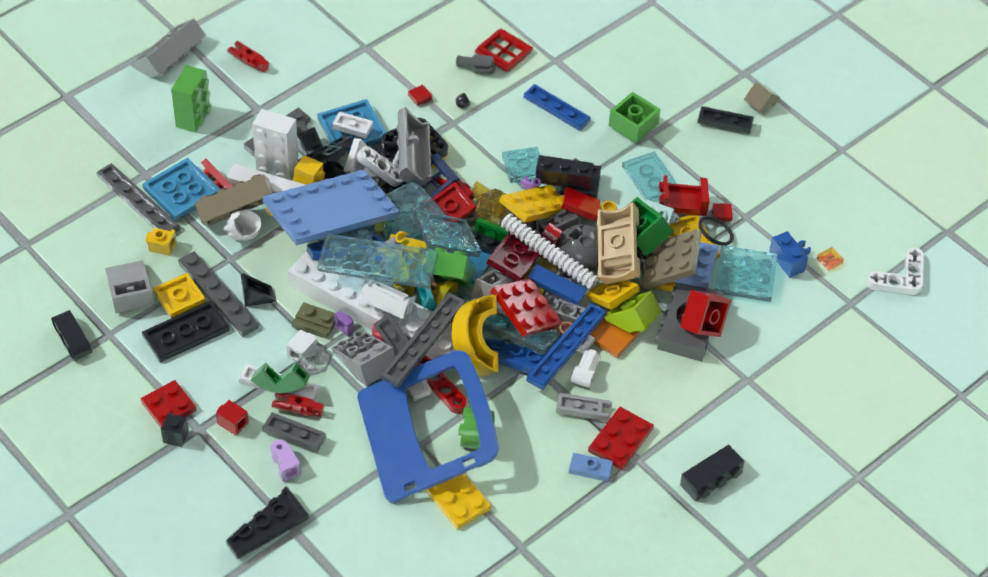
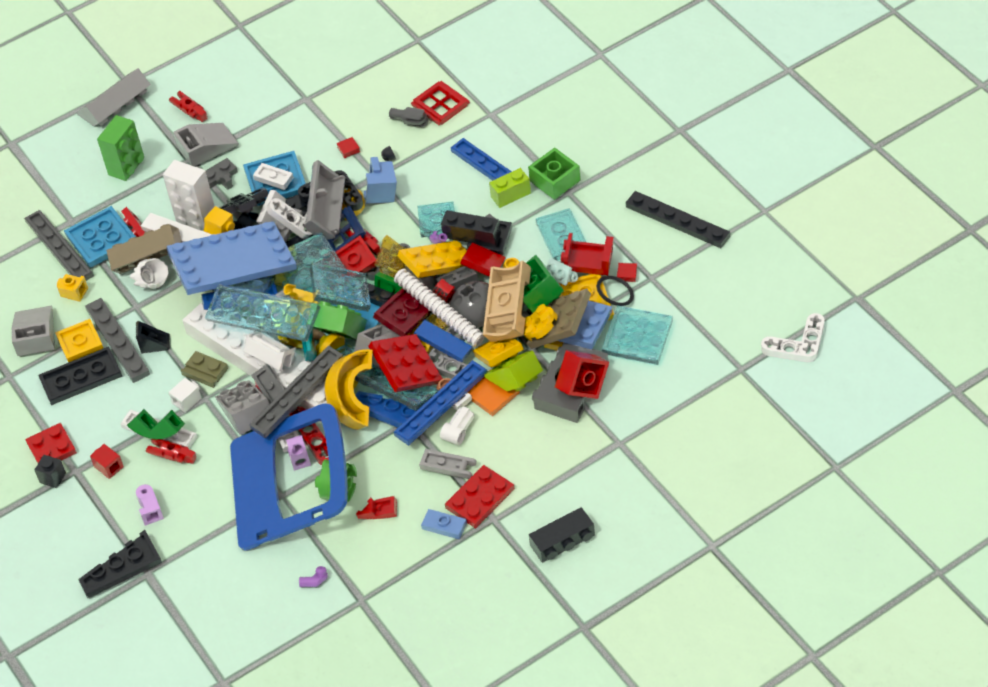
camera: 15 degrees right, 0 degrees up
dark grey plate [262,412,326,453] -> none
black plate [297,127,321,151] -> none
clear bracket [297,345,332,376] -> none
medium lavender plate [334,310,354,337] -> none
yellow plate [425,474,491,529] -> none
black plate [697,106,754,134] -> none
dark tan piece [743,81,781,113] -> none
blue brick [769,231,811,278] -> none
clear yellow tile [817,247,844,271] -> none
none -> light grey slope [173,123,239,166]
none -> lavender leg [286,435,311,471]
none -> medium lavender arm [299,566,328,587]
none -> red slope [356,496,397,519]
none -> medium blue plate [364,157,397,204]
none -> lime brick [489,168,531,208]
none -> yellow plate [524,304,558,341]
none -> black plate [626,191,730,248]

